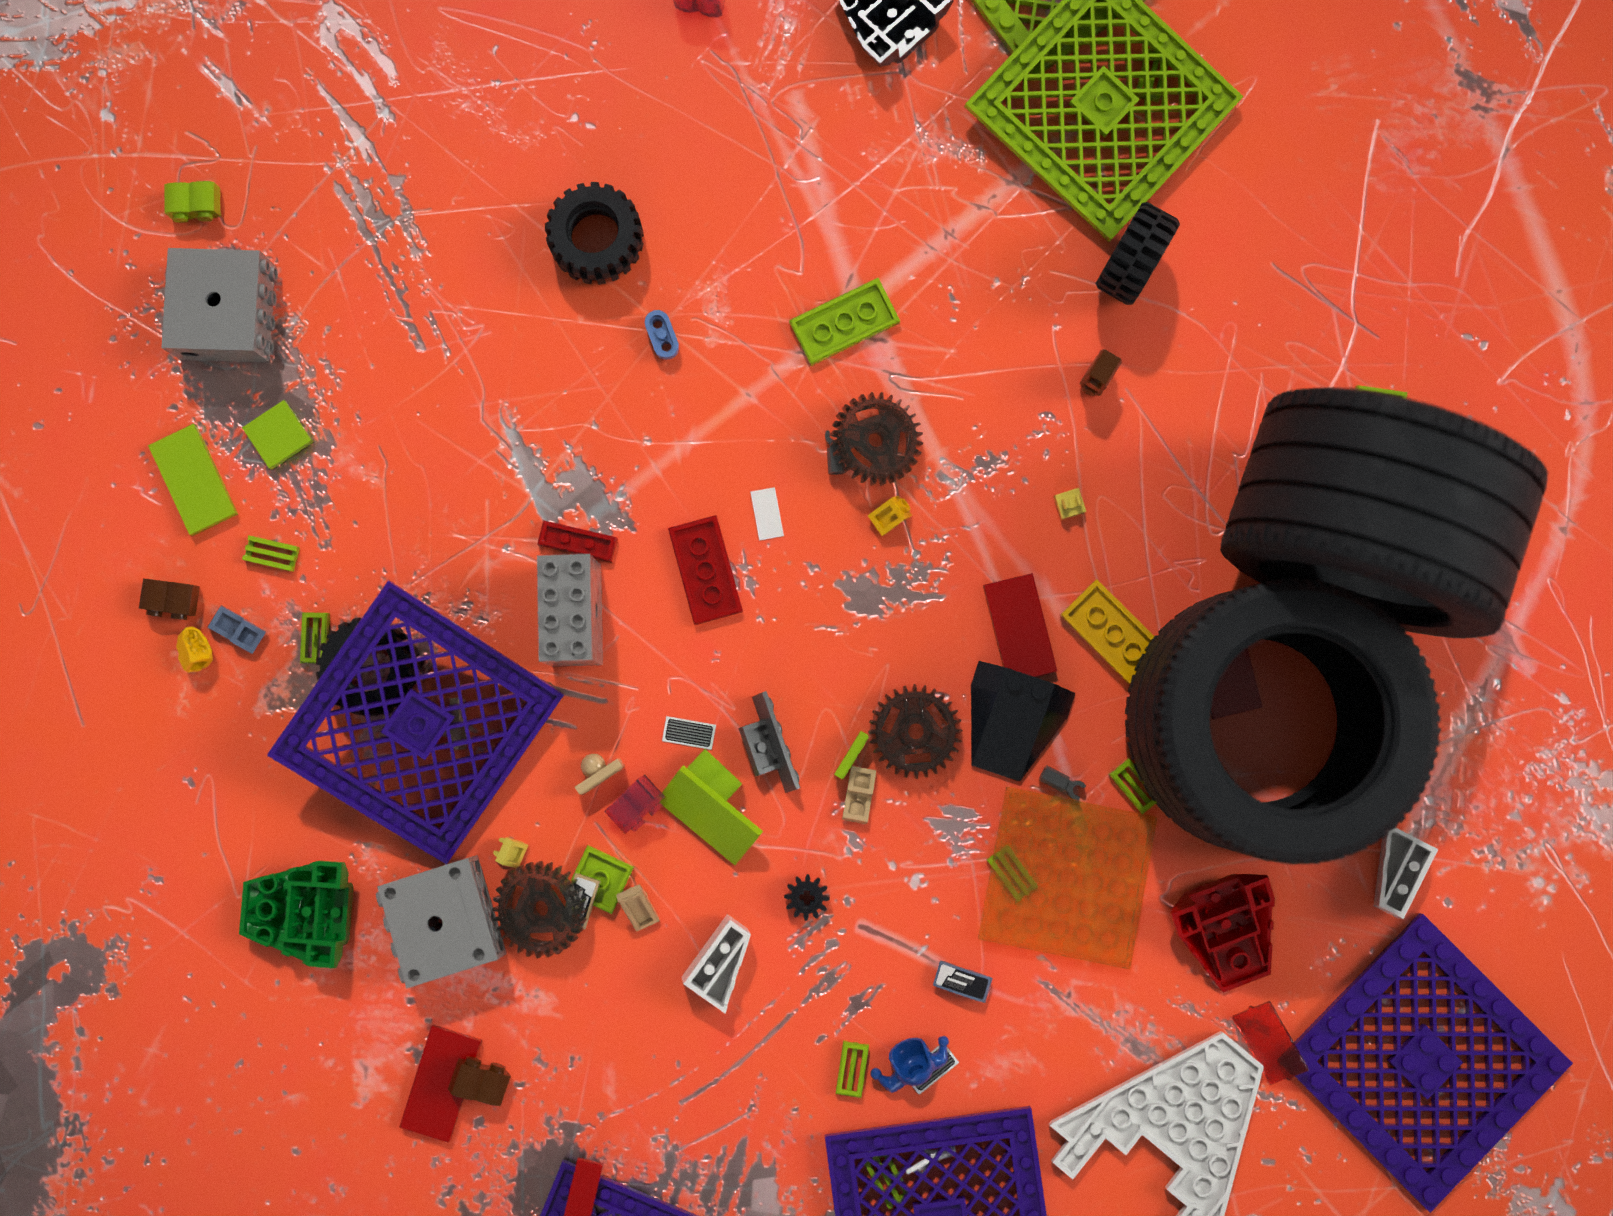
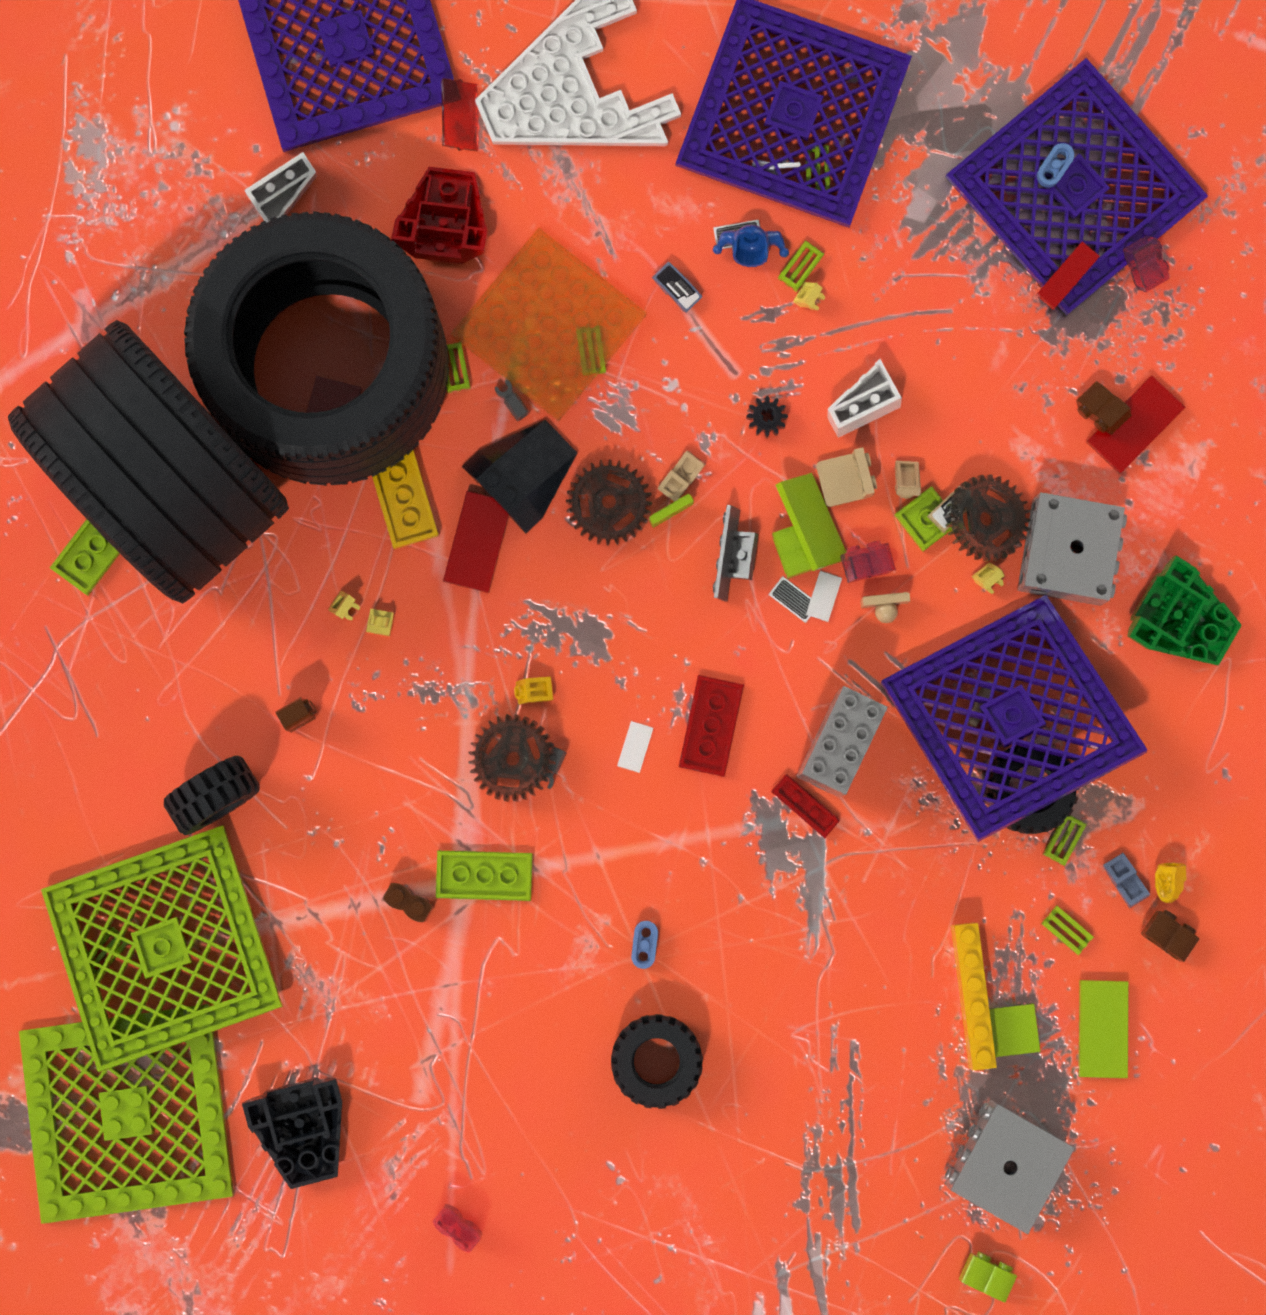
camera: 150 degrees left, 0 degrees up
none -> light yellow tile [328,591,360,620]
none -> reddish brown brick [382,883,435,922]
none -> light yellow tile [793,282,825,310]
none -> white sticker [806,571,842,622]
none -> tan bracket [816,447,877,507]
none -> yellow brick [951,922,997,1071]

